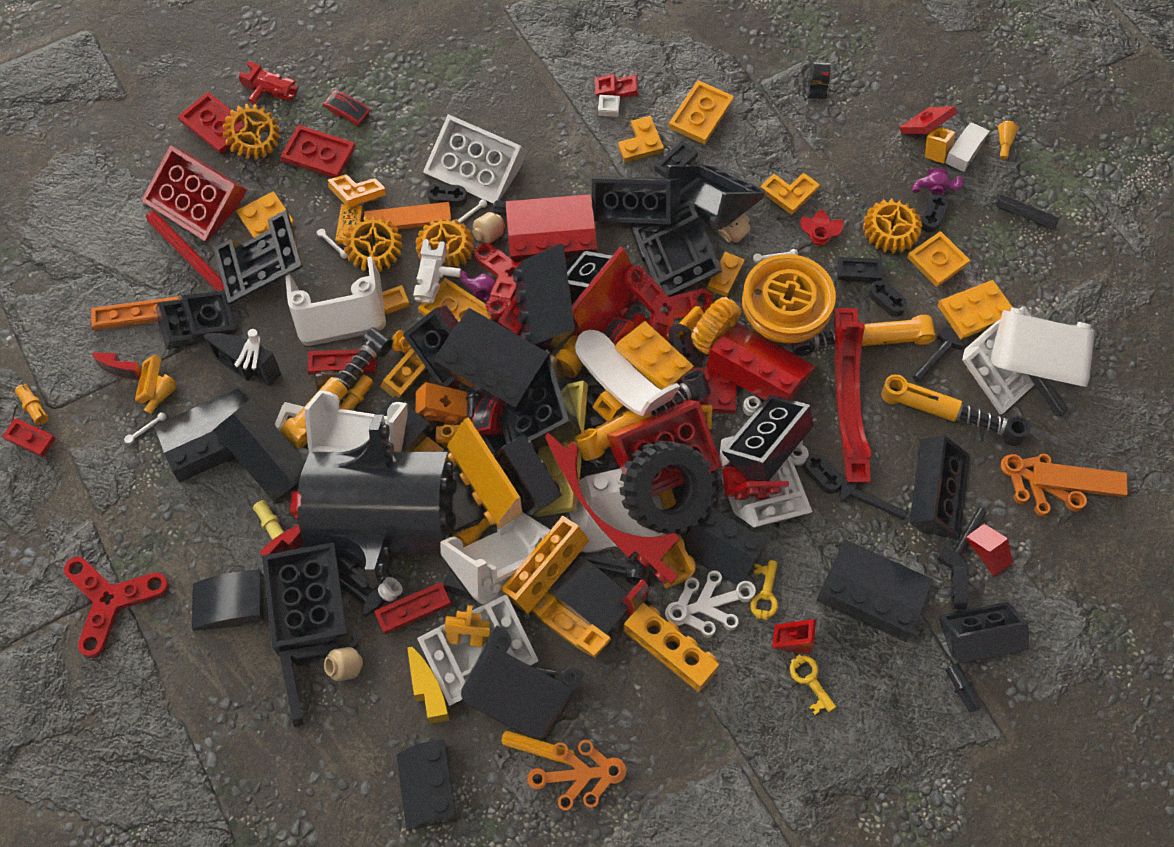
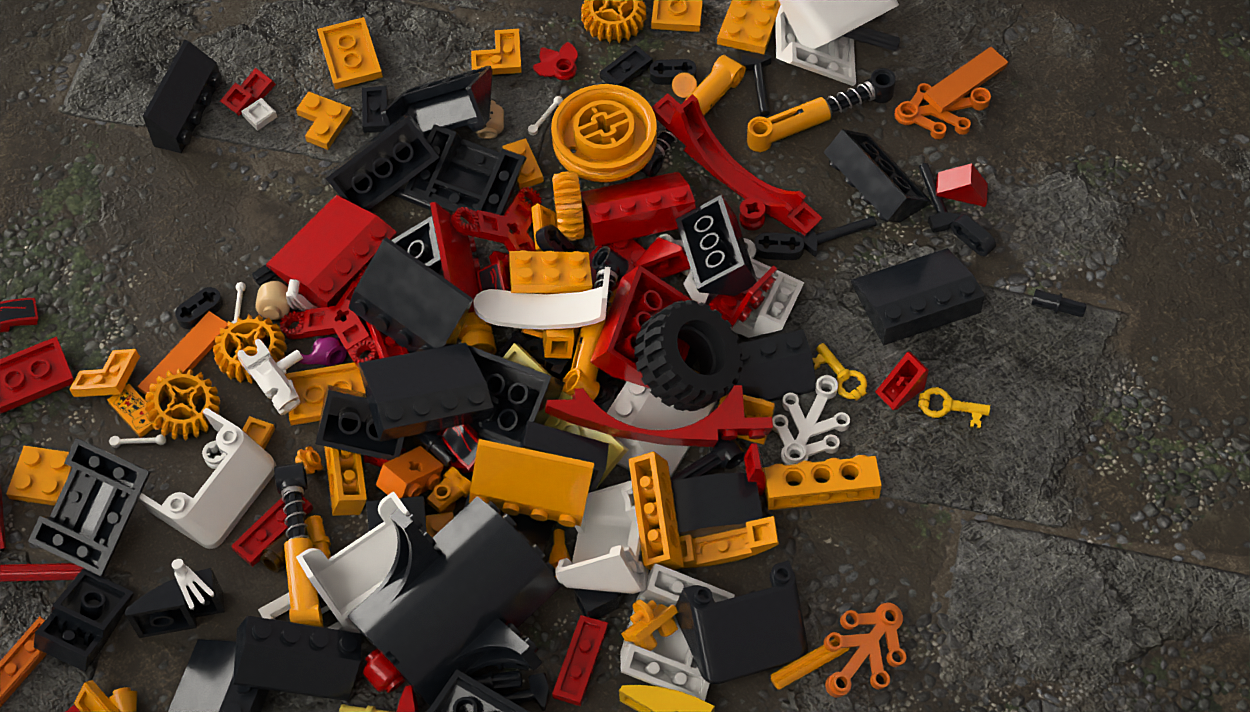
camera: 45 degrees left, 5 degrees down
white bush [378,577,403,602] -> none
white slope [423,114,528,204] -> none
black slope [939,602,1029,663] -> none
none -> black slope [143,40,222,153]
none -> white piece [286,279,317,311]
none -> red slope [634,237,690,279]
none -> light orange tile [672,73,697,98]
none -> red wheel [739,198,765,230]

